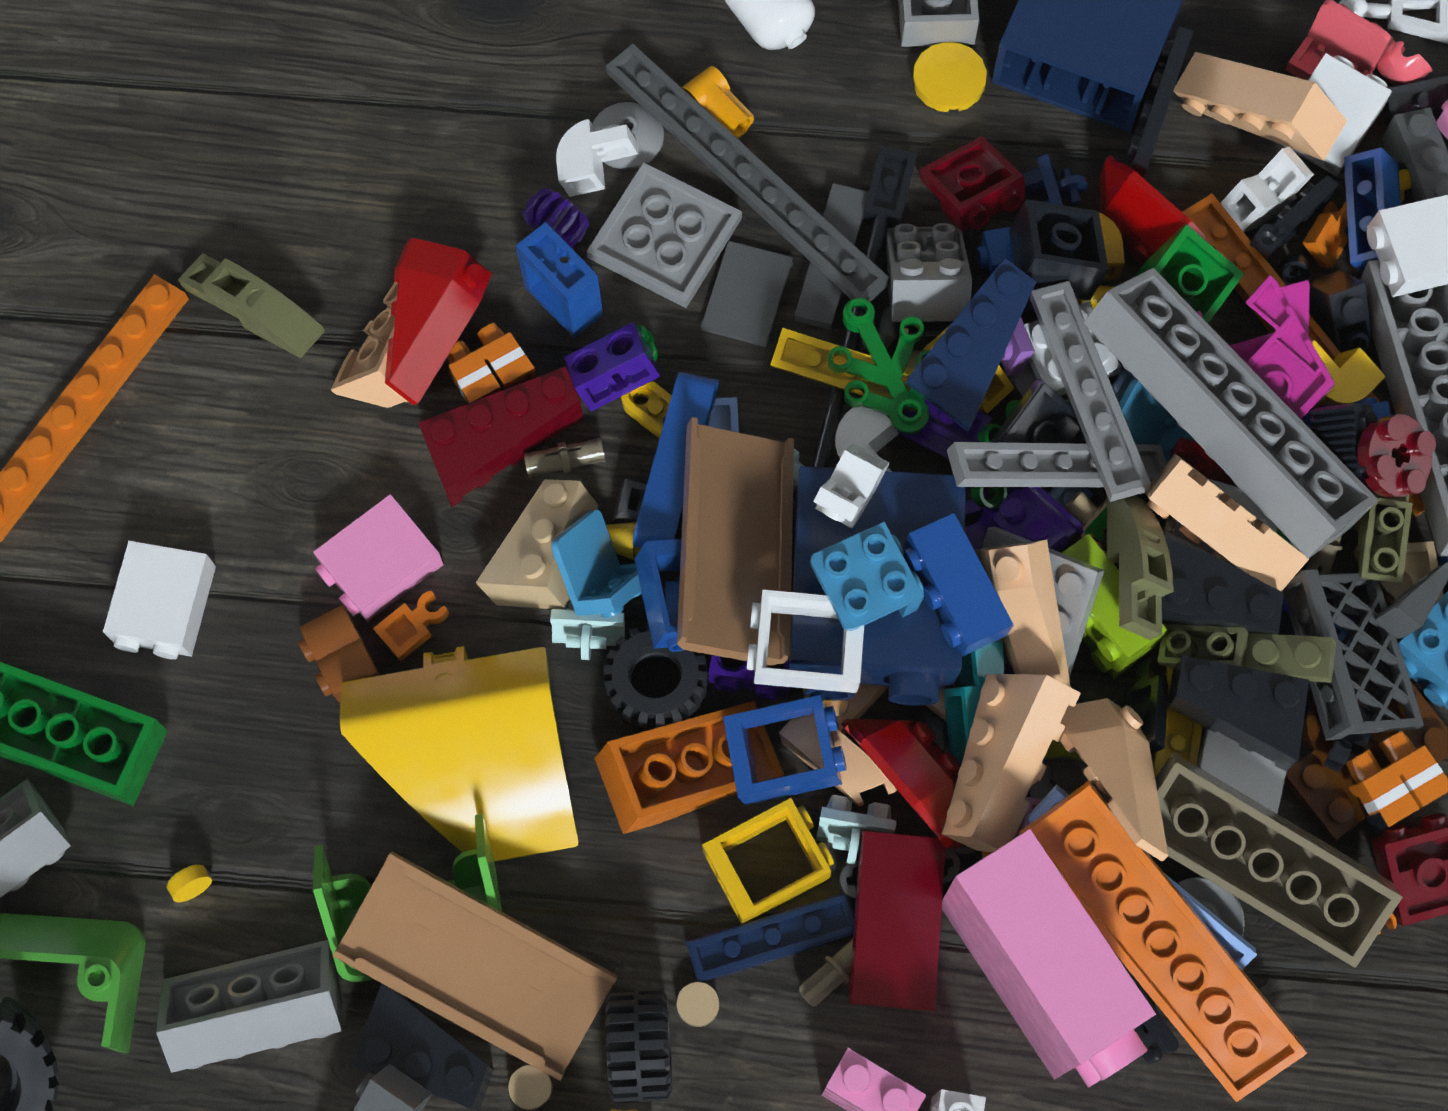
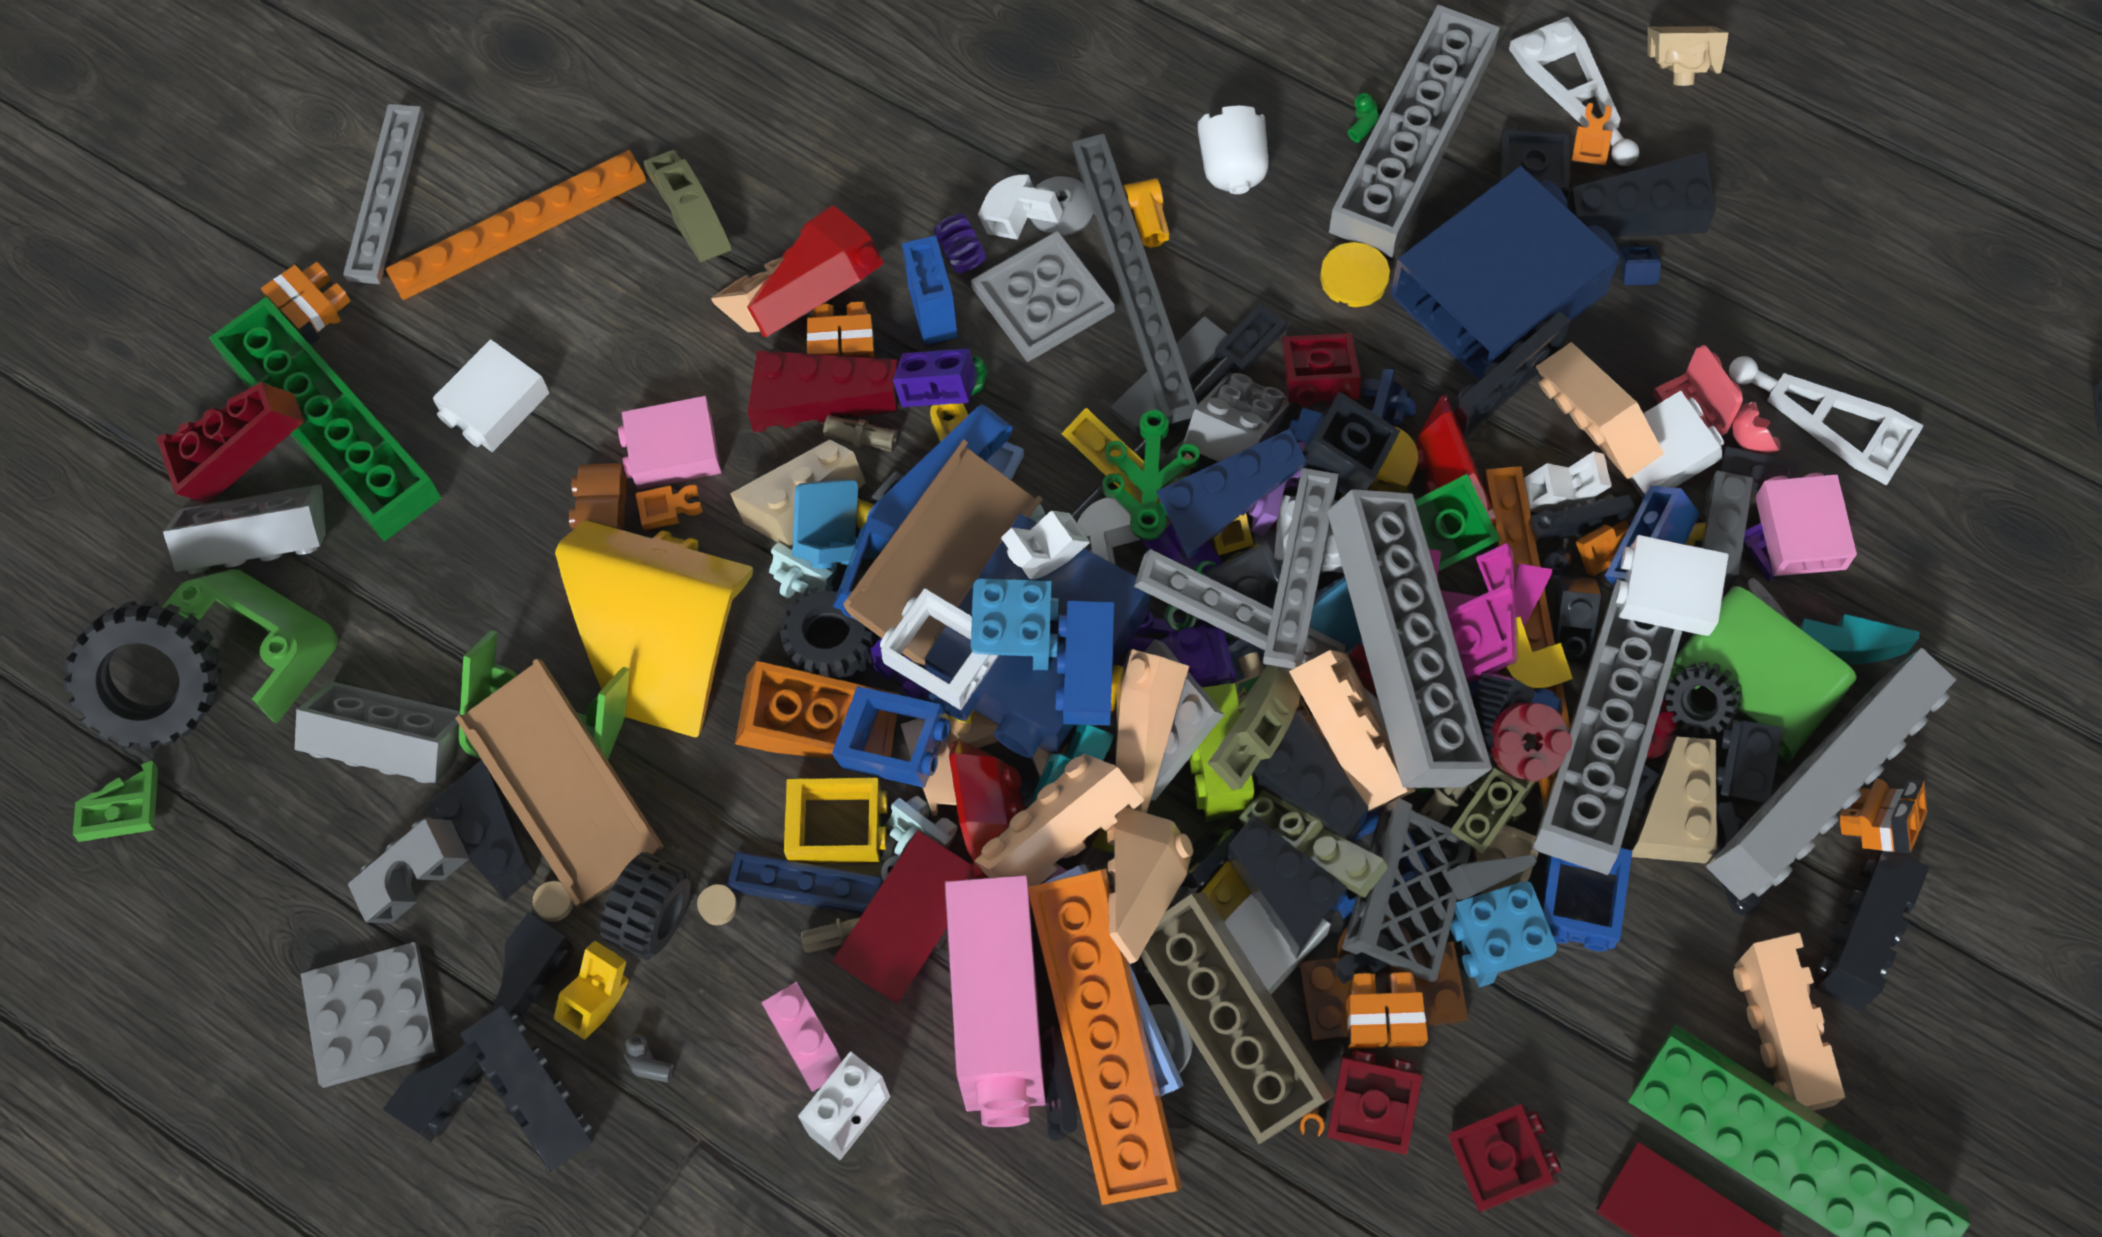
camera: 30 degrees right, 5 degrees down
yellow tile [167,865,212,903] -> none
dark grey piece [701,241,793,347] -> none

